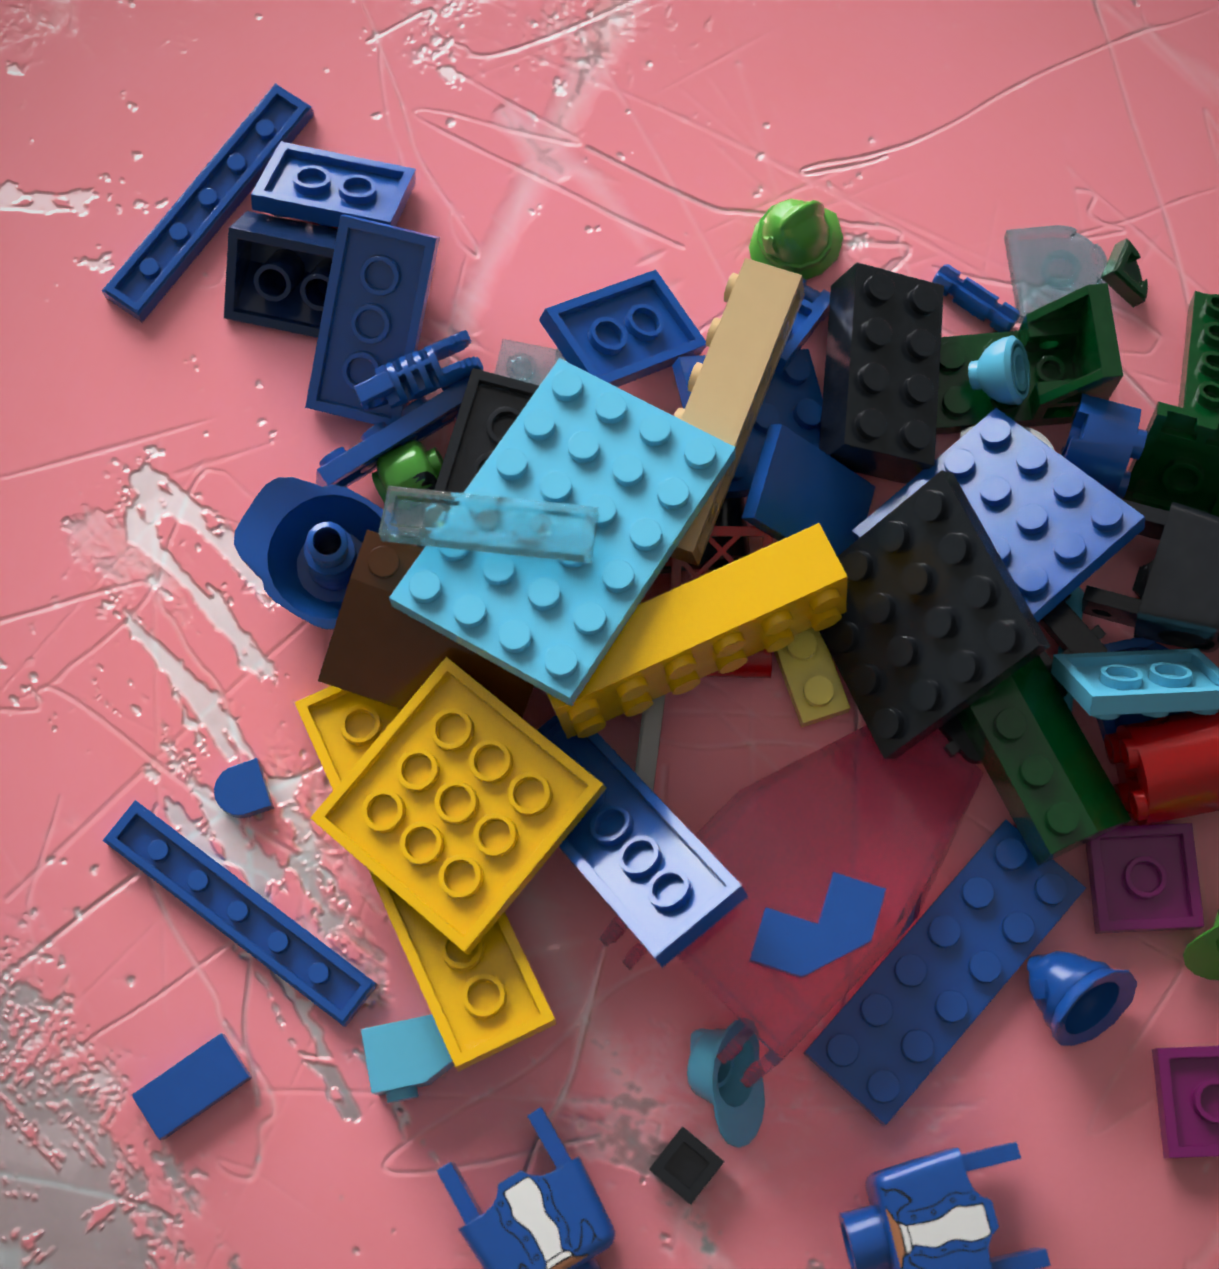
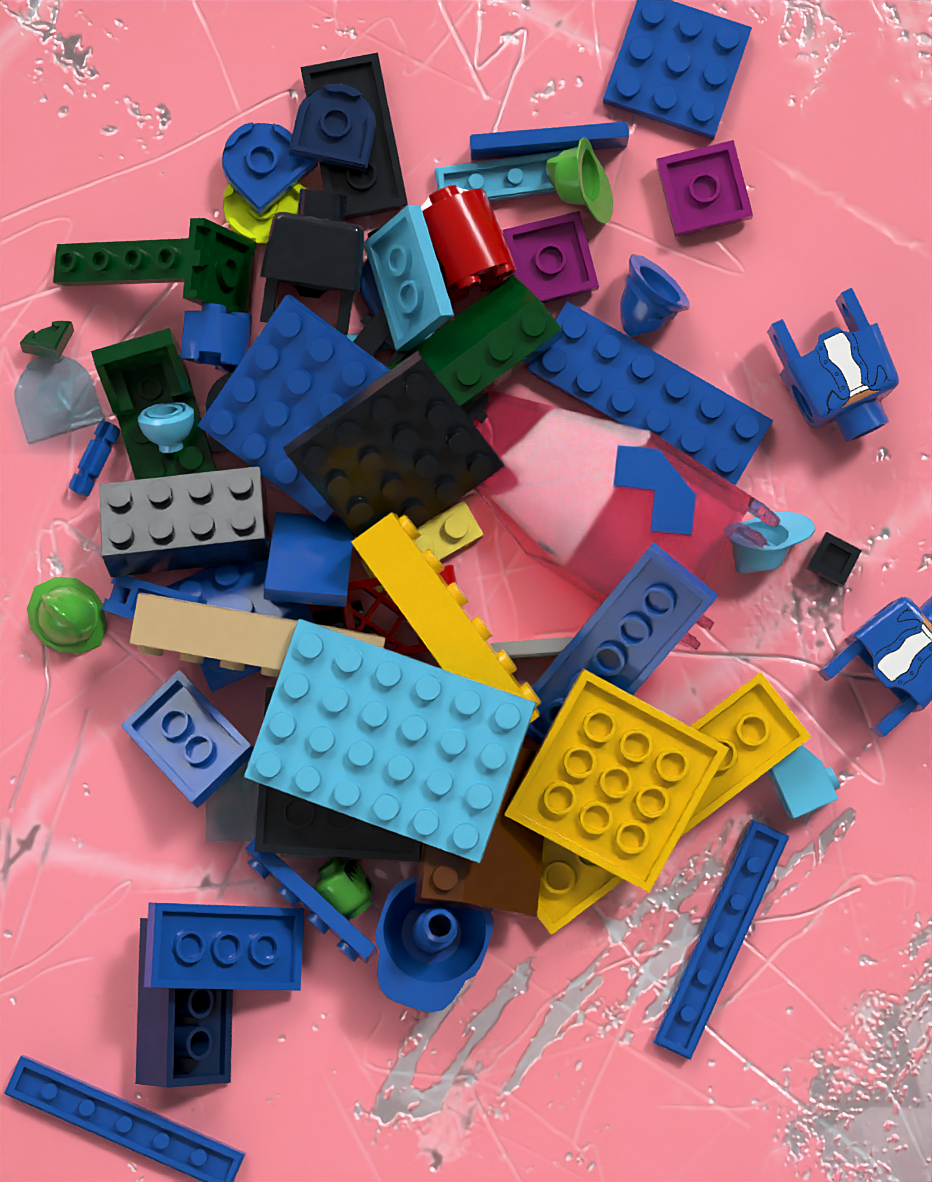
camera: 105 degrees left, 10 degrees up
blue tile [131,1033,253,1140] -> none
blue tile [214,758,274,818] -> none
blue plate [251,142,416,227] -> none
blue hinge [354,330,484,412] -> none
clear light blue tile [379,486,599,563] -> none

